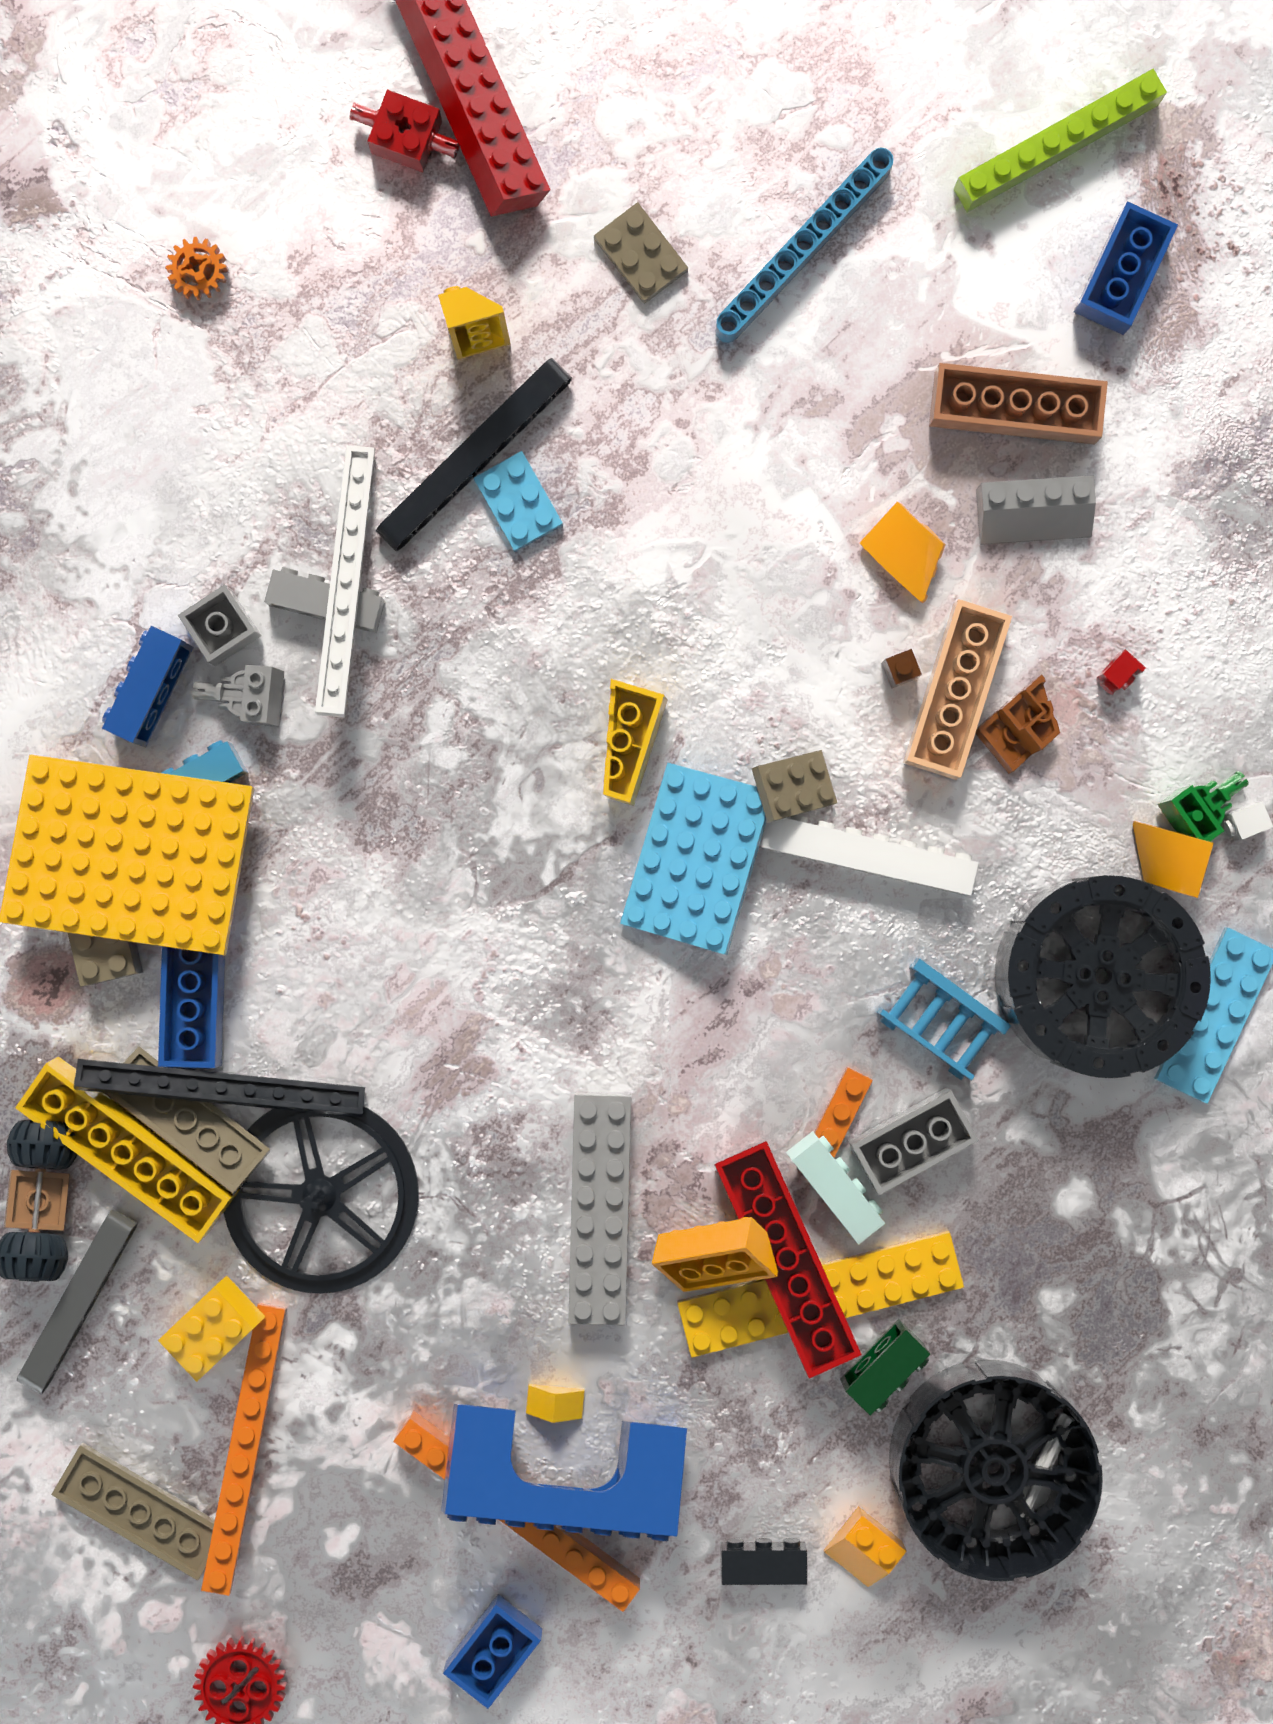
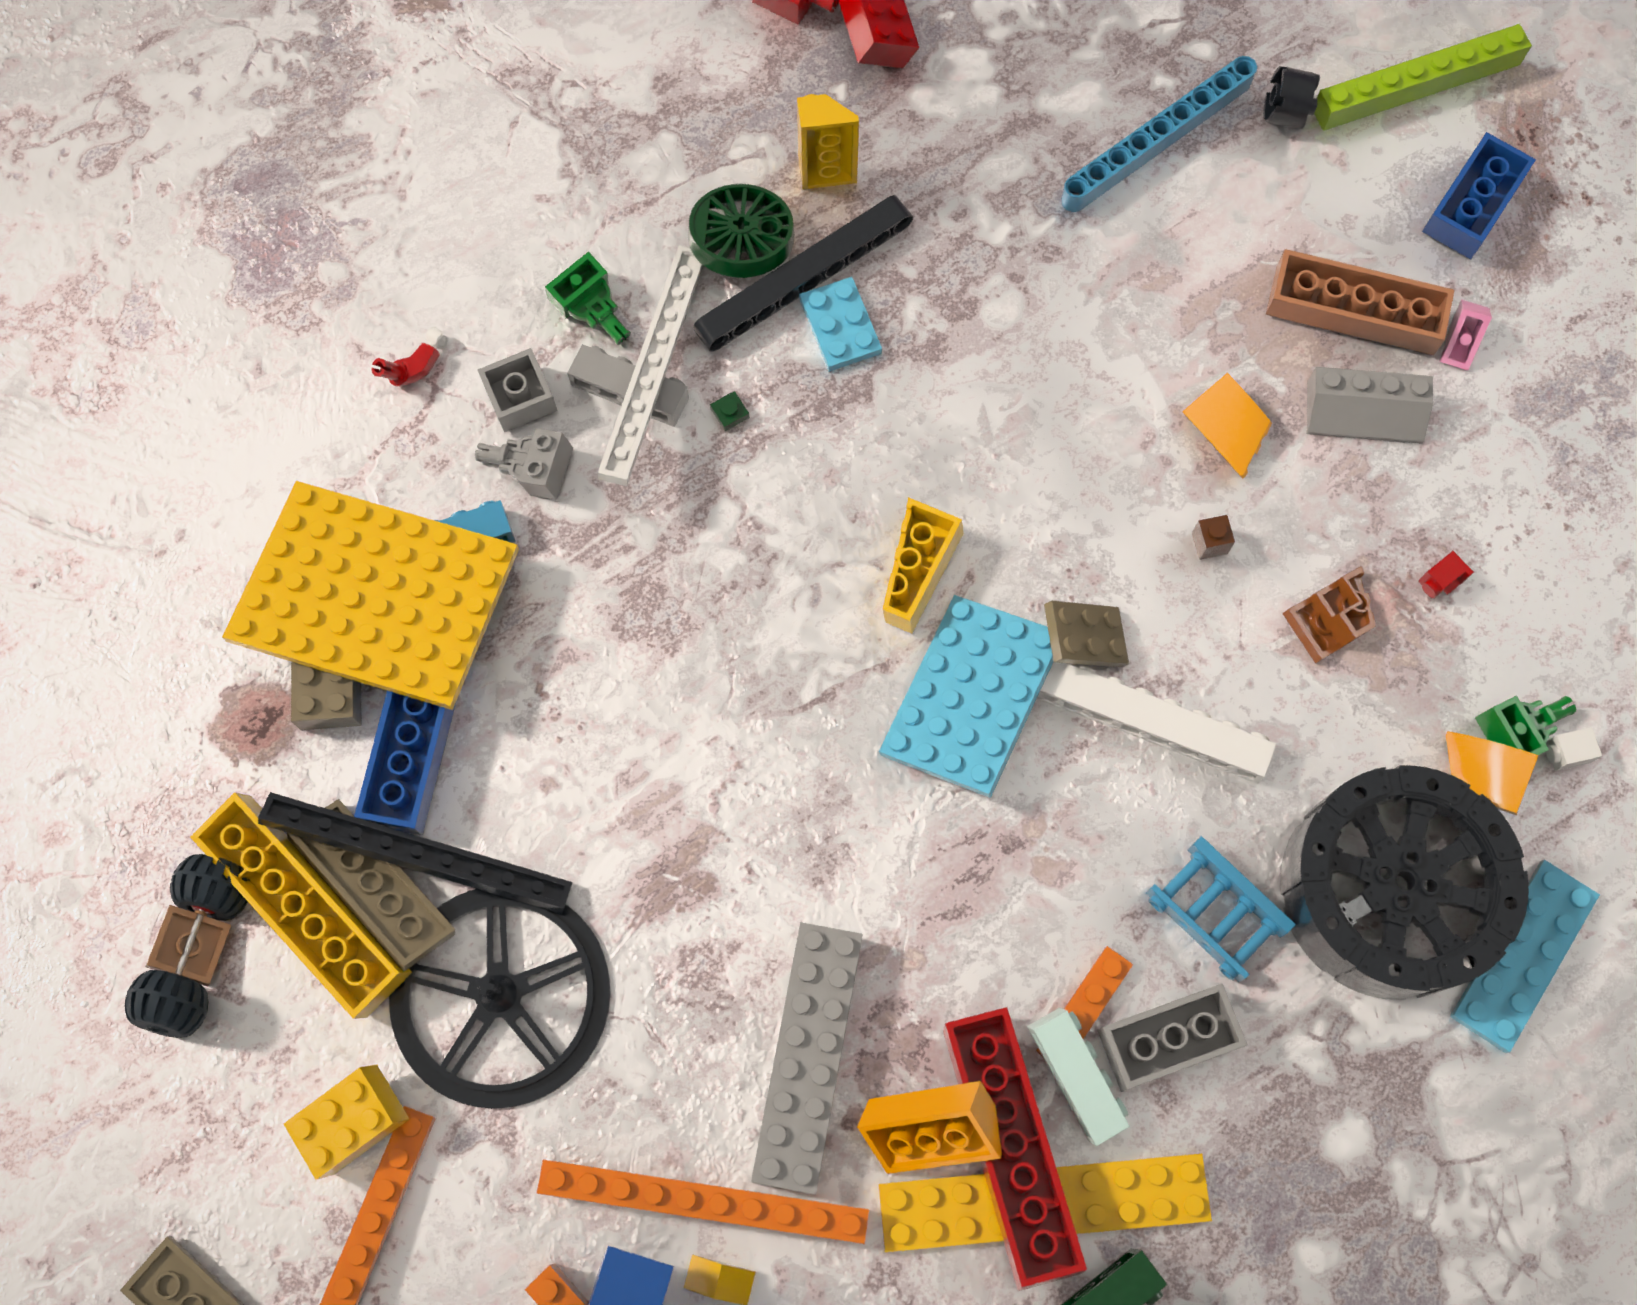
camera: 15 degrees right, 15 degrees down
dark grey beam [16,1209,138,1395] -> none
blue brick [102,626,194,748] -> none
orange gear [165,237,229,301] -> none
dark tan plate [594,202,688,304] -> none
light nougat brick [903,599,1012,780] -> none
none -> red arm [371,327,447,386]
none -> orange brick [537,1160,869,1244]
none -> green brick [545,251,631,345]
none -> dark green piece [688,184,794,278]
none -> dark green plate [710,391,750,431]
none -> black brick [1263,66,1320,129]
none -> bright pink slope [1440,299,1492,370]

